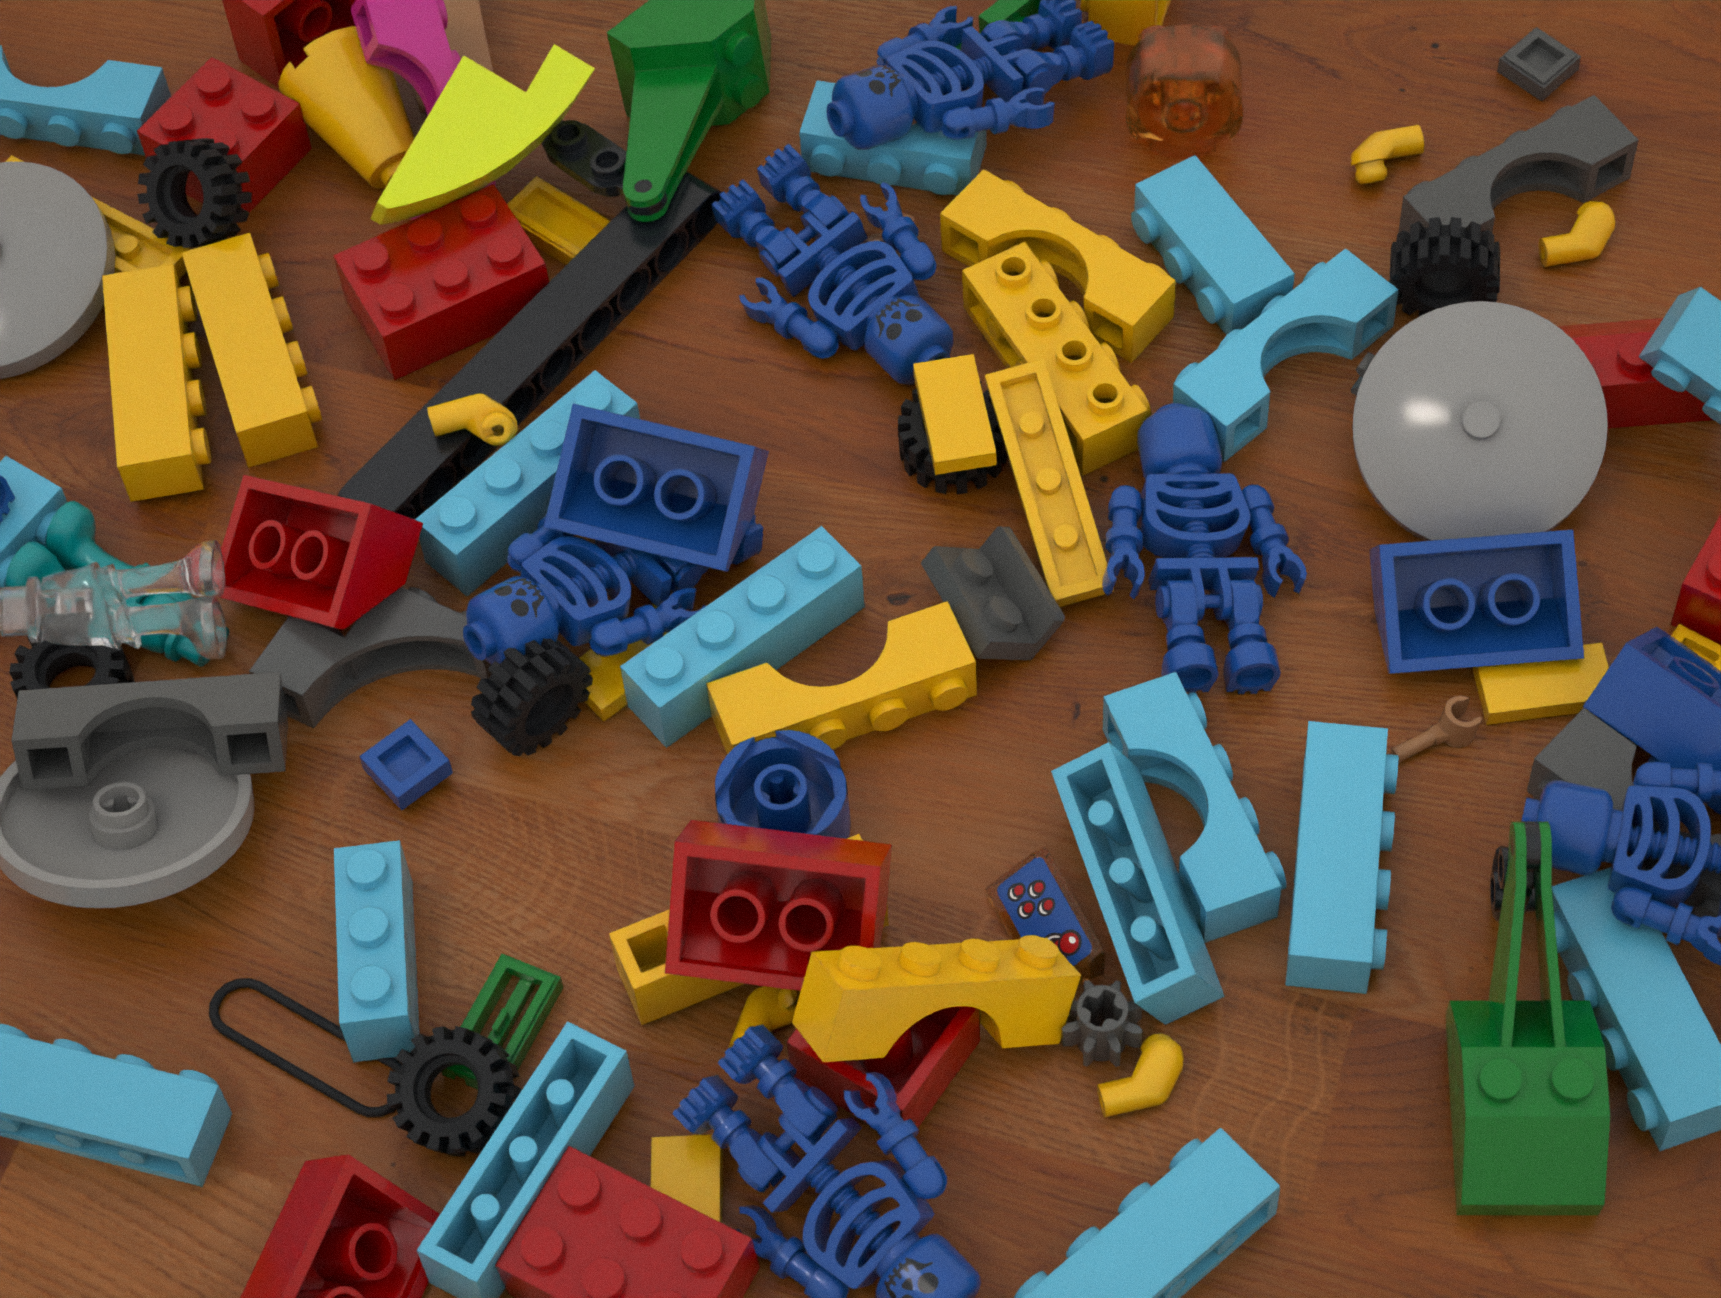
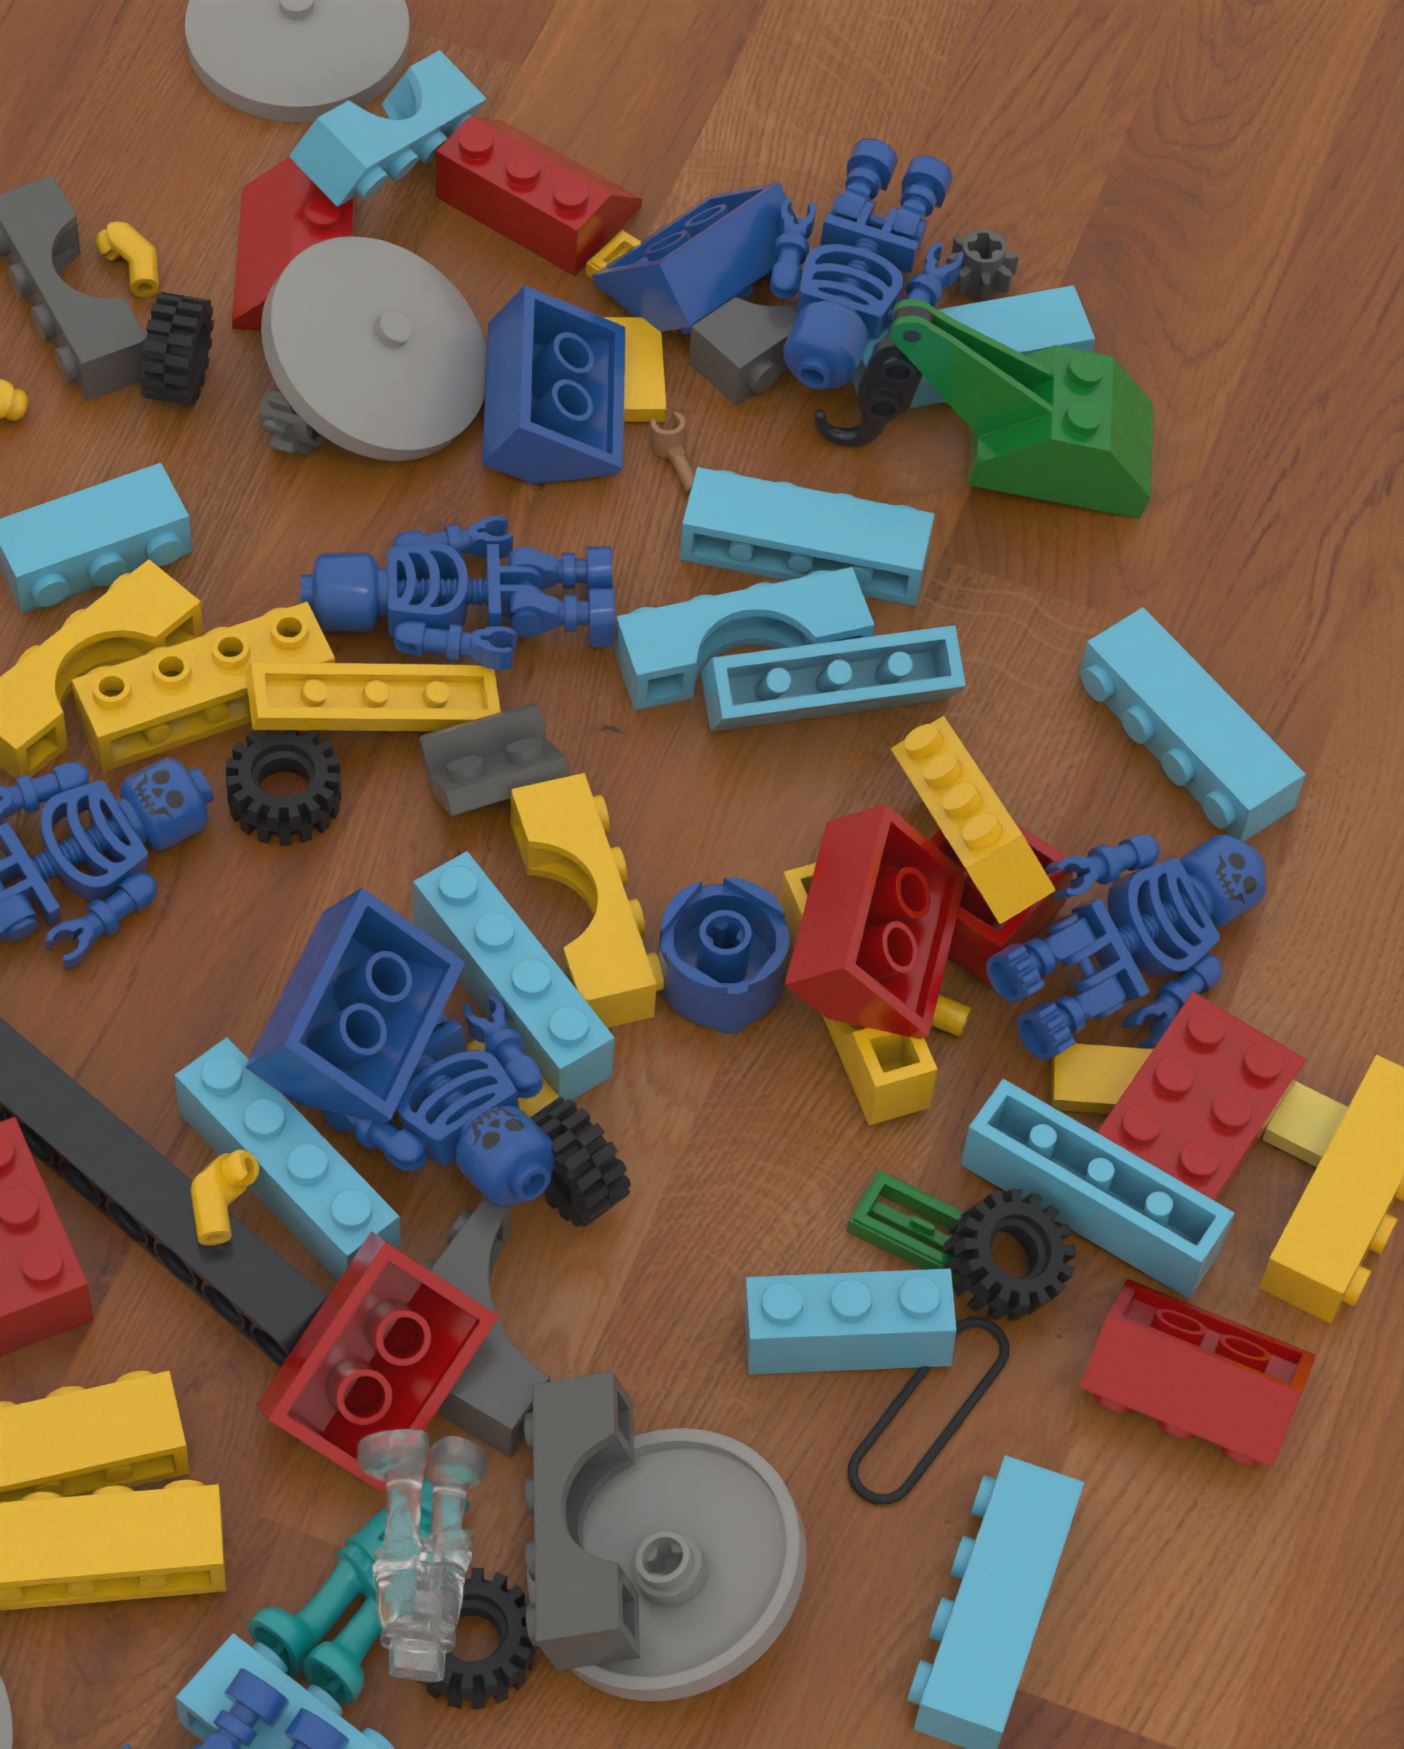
camera: 95 degrees left, 0 degrees up
blue plate [359,719,453,811] -> none
yellow tile [913,354,997,475] -> none
slope [985,847,1105,985] -> none
dark grey gear [1062,980,1143,1067] -> none
yellow arm [1097,1033,1184,1118] -> none
medium azure arch [1173,248,1399,462] -> none

